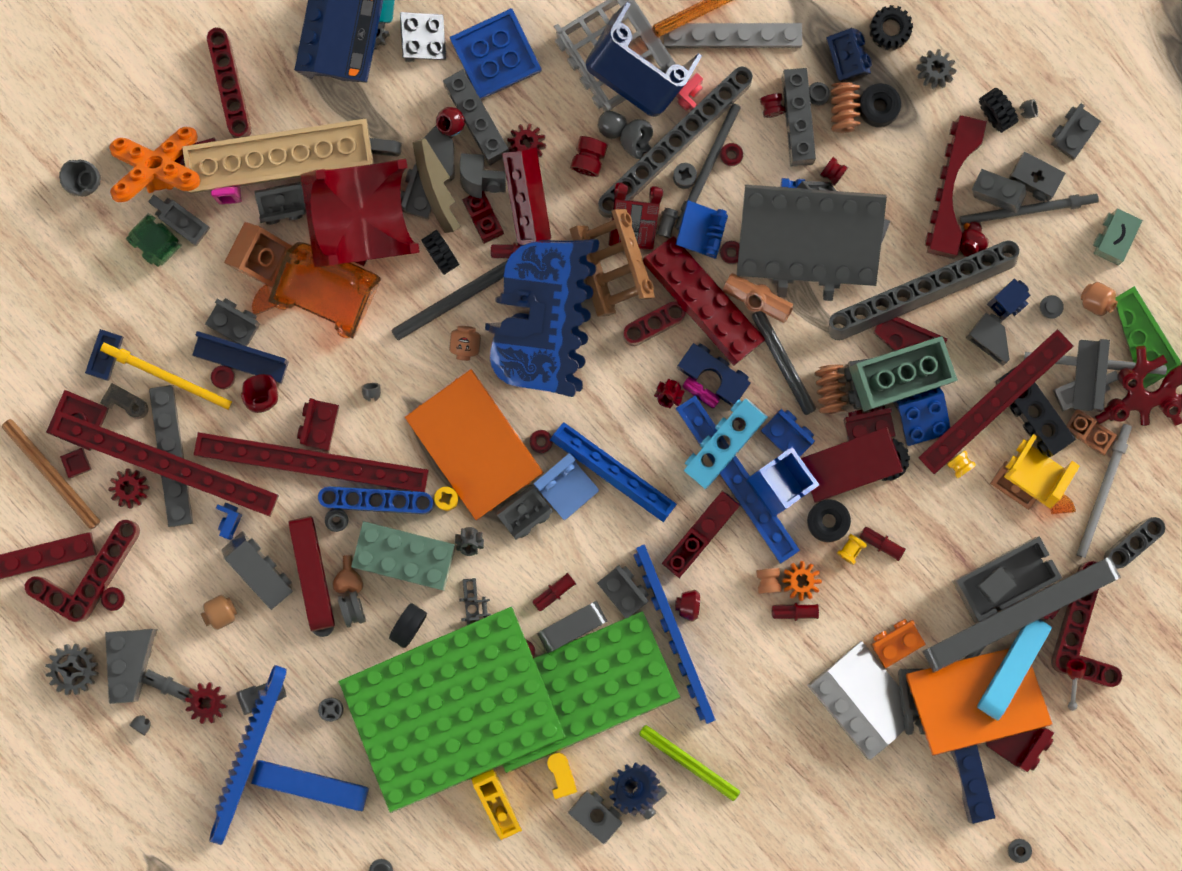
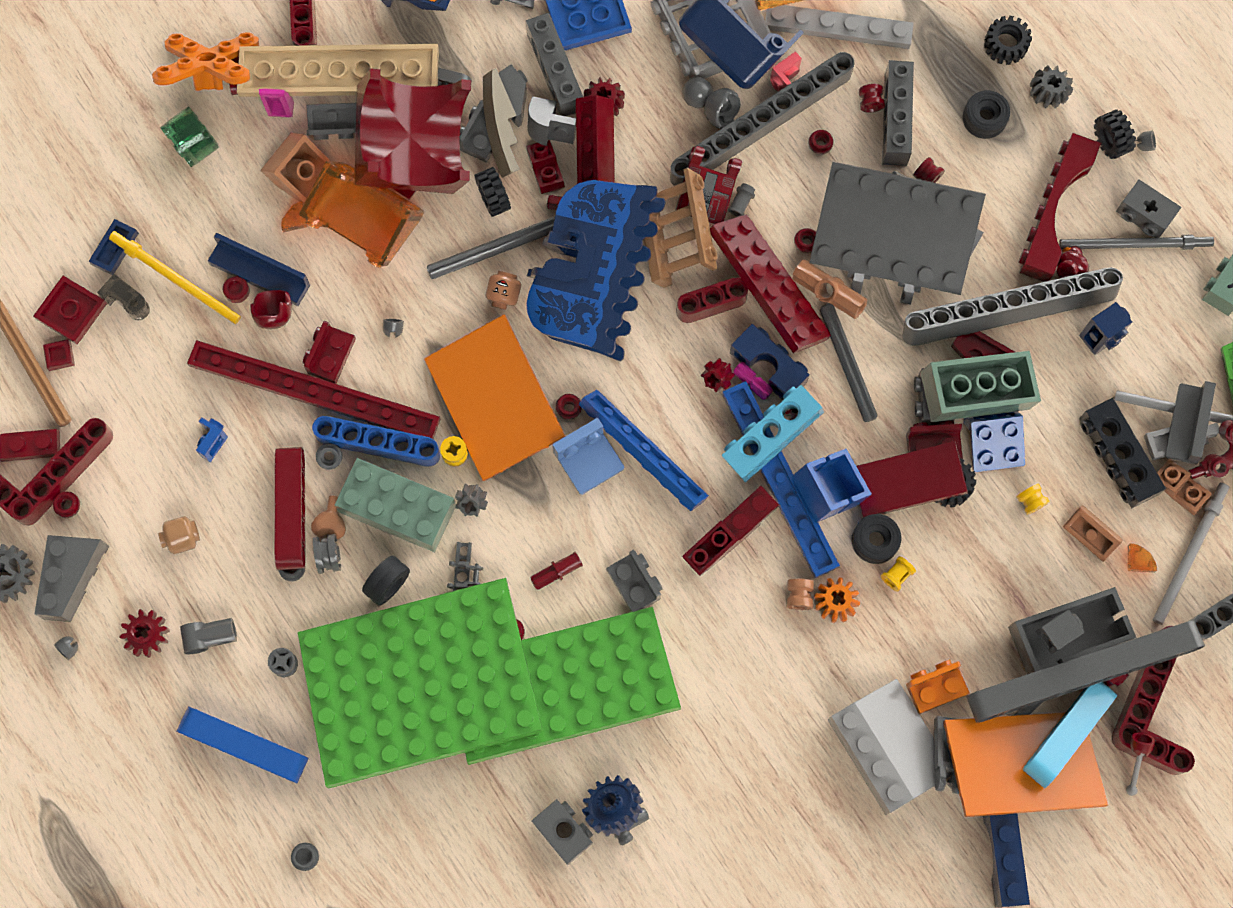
camera: 10 degrees right, 10 degrees down
dark red plate [50,411,279,517] -> none
dark grey hair [59,160,101,197] -> none
dark red gear [108,468,150,509] -> none
dark grey pin [142,669,192,702] -> none
dark grey hinge [148,195,210,246] -> none
dark grey plate [149,385,193,527] -> none
dark grey bracket [205,298,260,346] -> none
blue gear [209,665,287,845] -> none
dark grey wedge [221,531,293,610] -> none
dark red piece [436,107,465,136] -> none
yellow slope [471,769,522,840] -> none
dark grey bracket [495,484,553,540] -> none
dark grey beam [537,601,607,654] -> none
yellow leg [547,752,577,799] -> none
dark red wheel [570,136,608,177] -> none
blue plate [633,544,716,724] -> none
lime axle [639,725,740,801] -> none
dark grey wheel [673,163,697,189] -> none
dark grey bar [675,103,741,229] -> none
blue hinge [675,200,728,259] -> none
dark red cone [675,590,700,622] -> none
blue bracket [761,409,815,457] -> none
dark red axle [771,602,819,621] -> none
dark grey plate [809,82,830,106] -> none
nougat piece [814,364,848,414] -> none
dark blue bracket [826,28,872,82] -> none
nougat piece [831,82,860,133] -> none
dark red axle [859,527,906,561] -> none
dark red plate [918,329,1074,474] -> none
dark grey slope [966,313,1010,366] -> none
dark grey brick [972,169,1027,214] -> none
dark red bracket [985,727,1054,773] -> none
yellow panel [1004,434,1080,509] -> none
dark grey plate [1040,295,1064,319] -> none
dark grey bracket [1051,103,1101,160] -> none
nougat head [1081,282,1118,316] -> none

